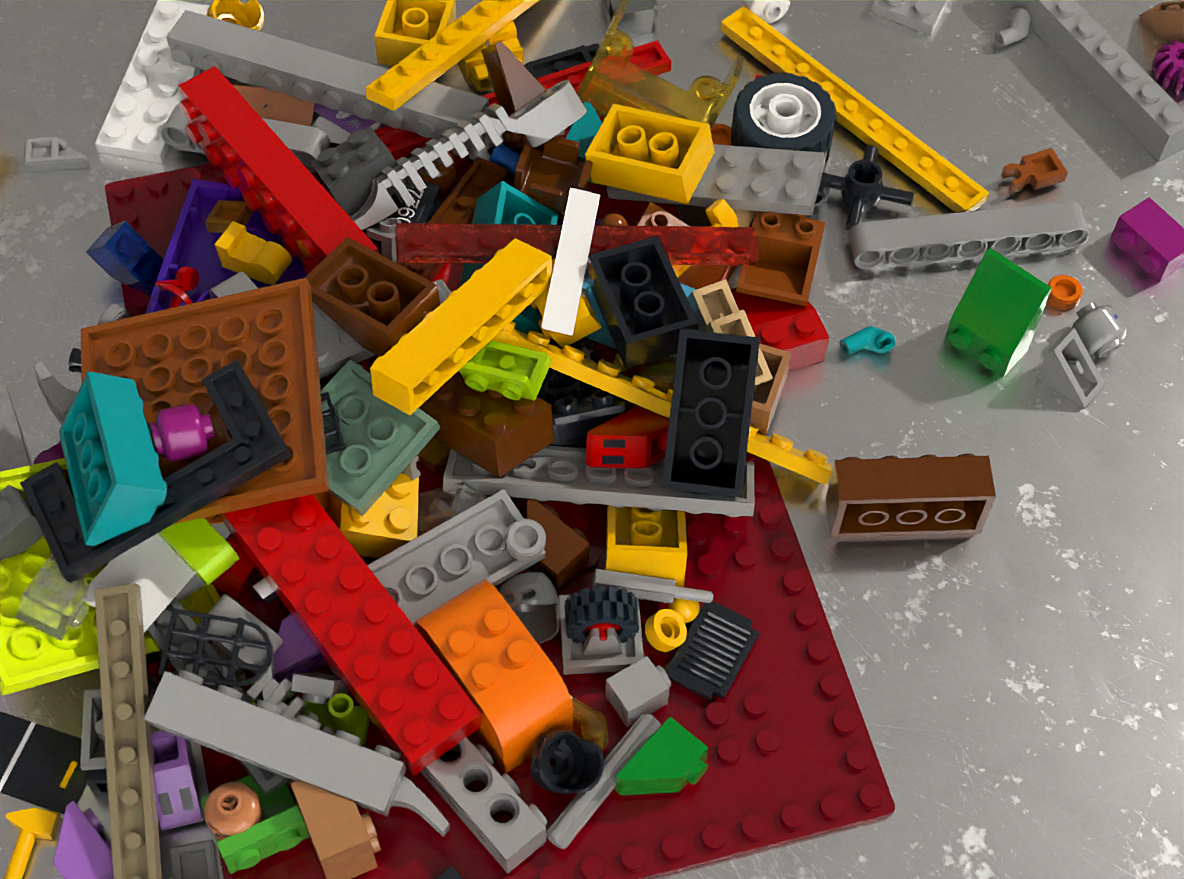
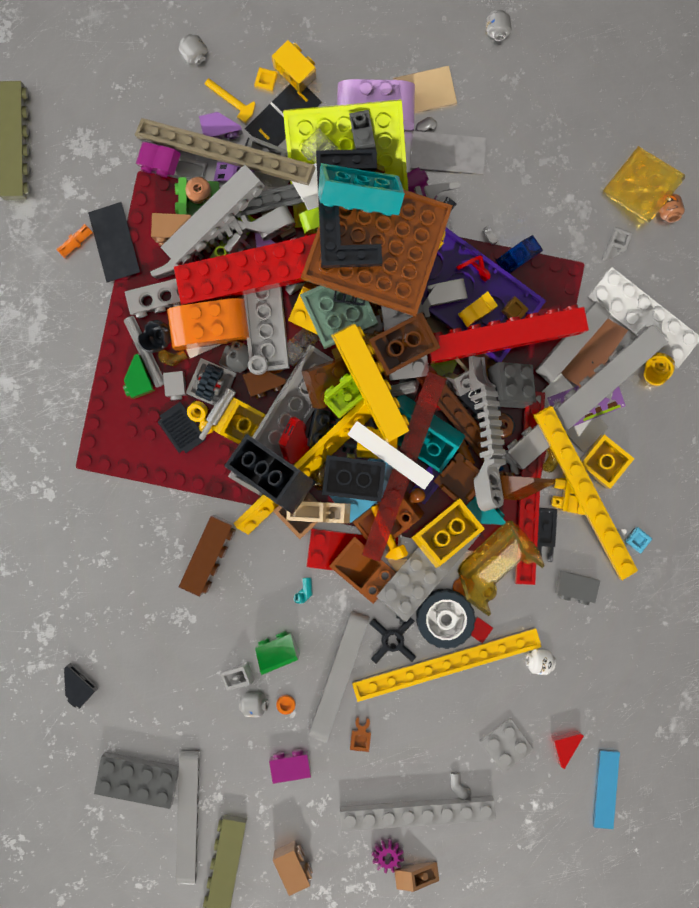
camera: 120 degrees right, 30 degrees up
magenta head [150,404,214,461] -> none
black window [158,608,273,687] -> none

